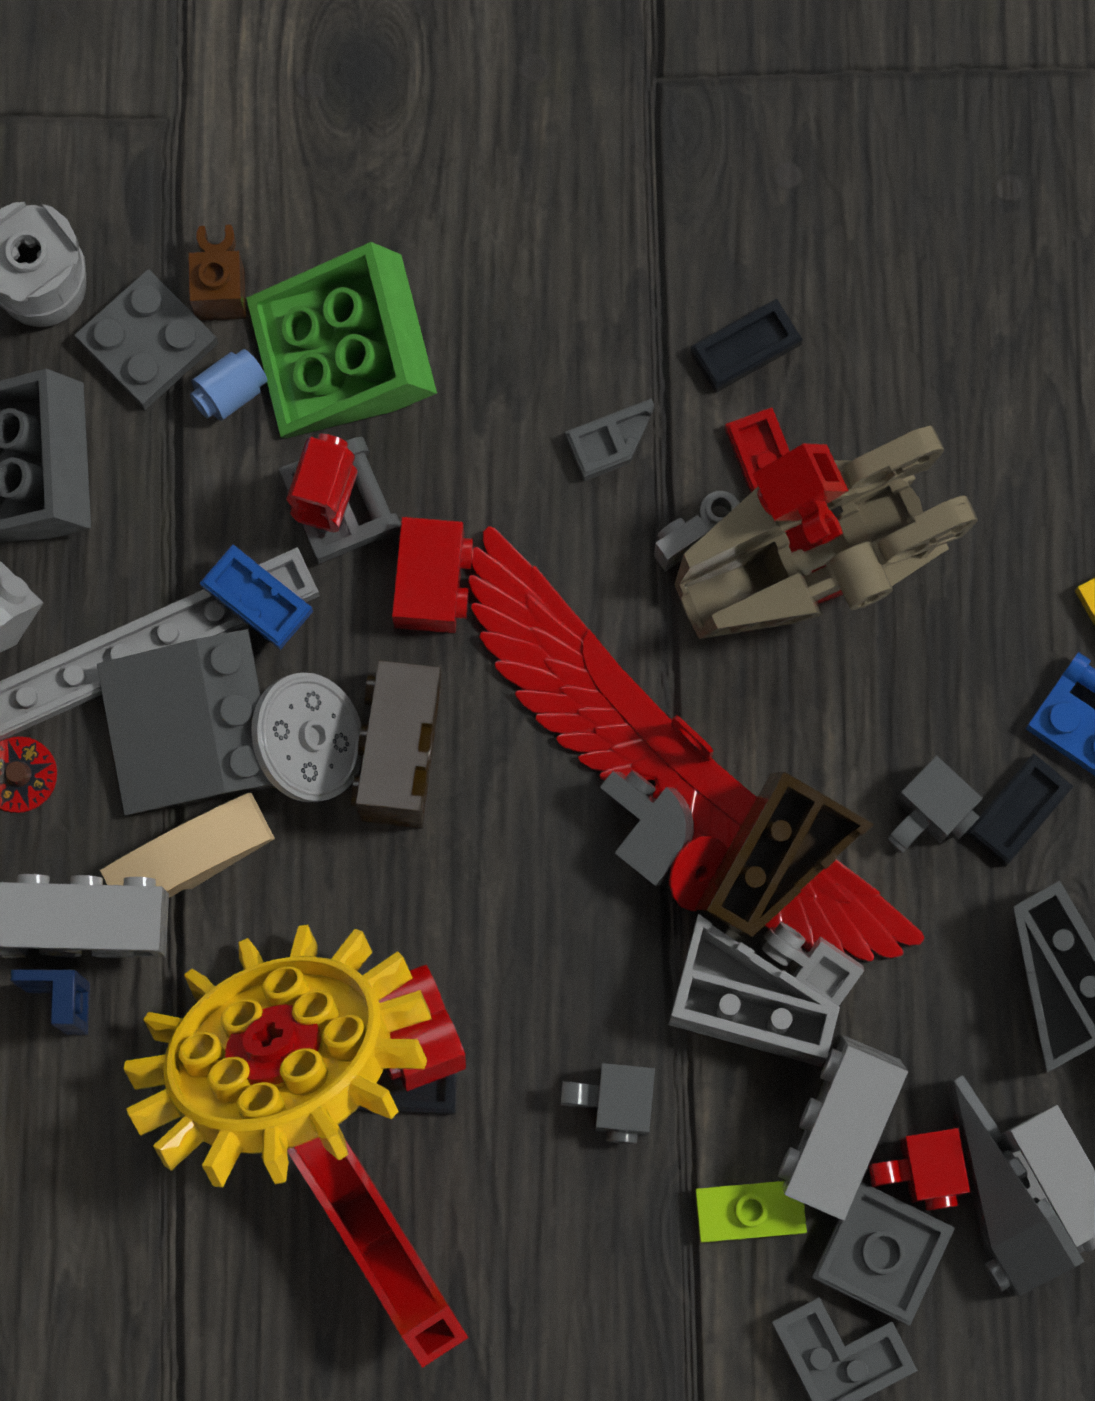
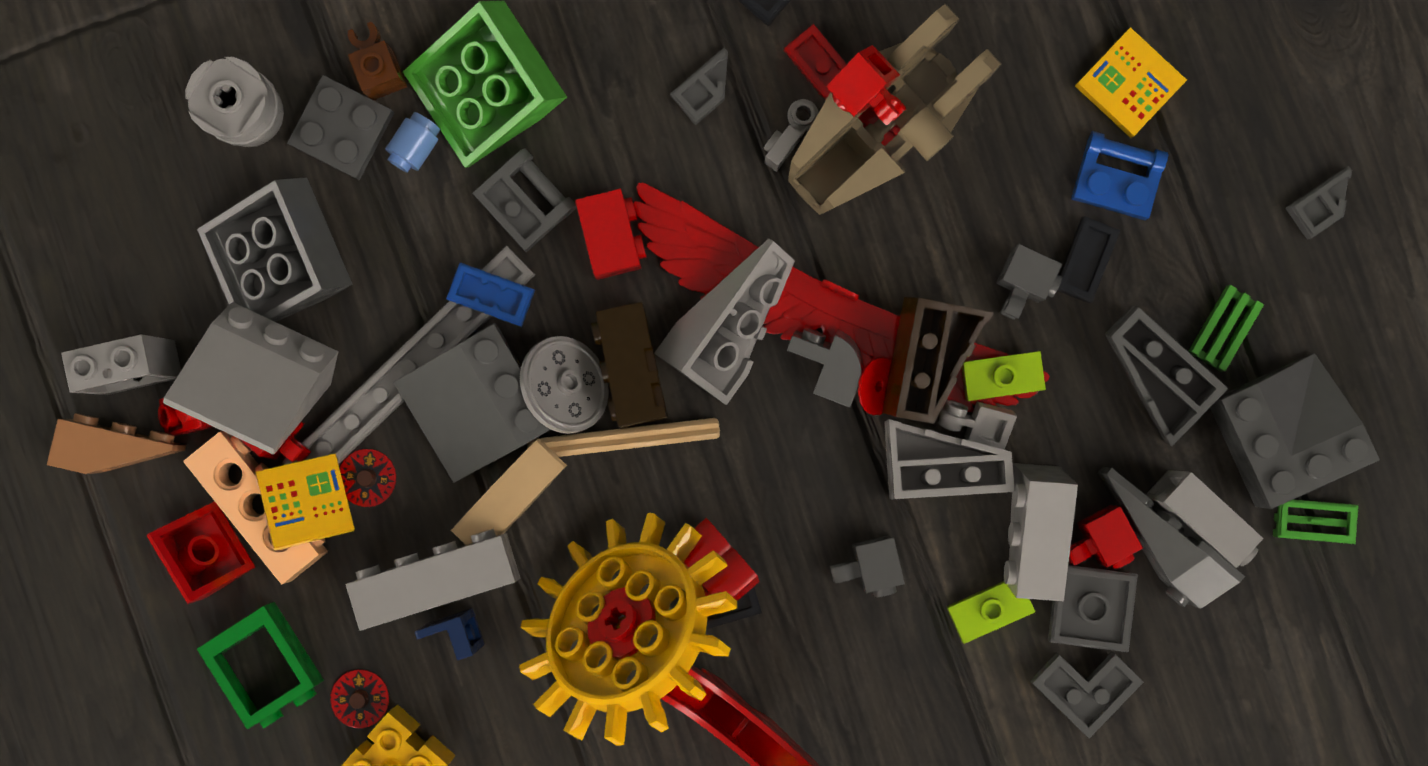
camera: 15 degrees left, 10 degrees up
red brick [286,434,358,533] -> none
none -> tan axle [527,418,720,457]
none -> light grey wedge [654,239,795,405]
none -> lime plate [961,351,1046,401]

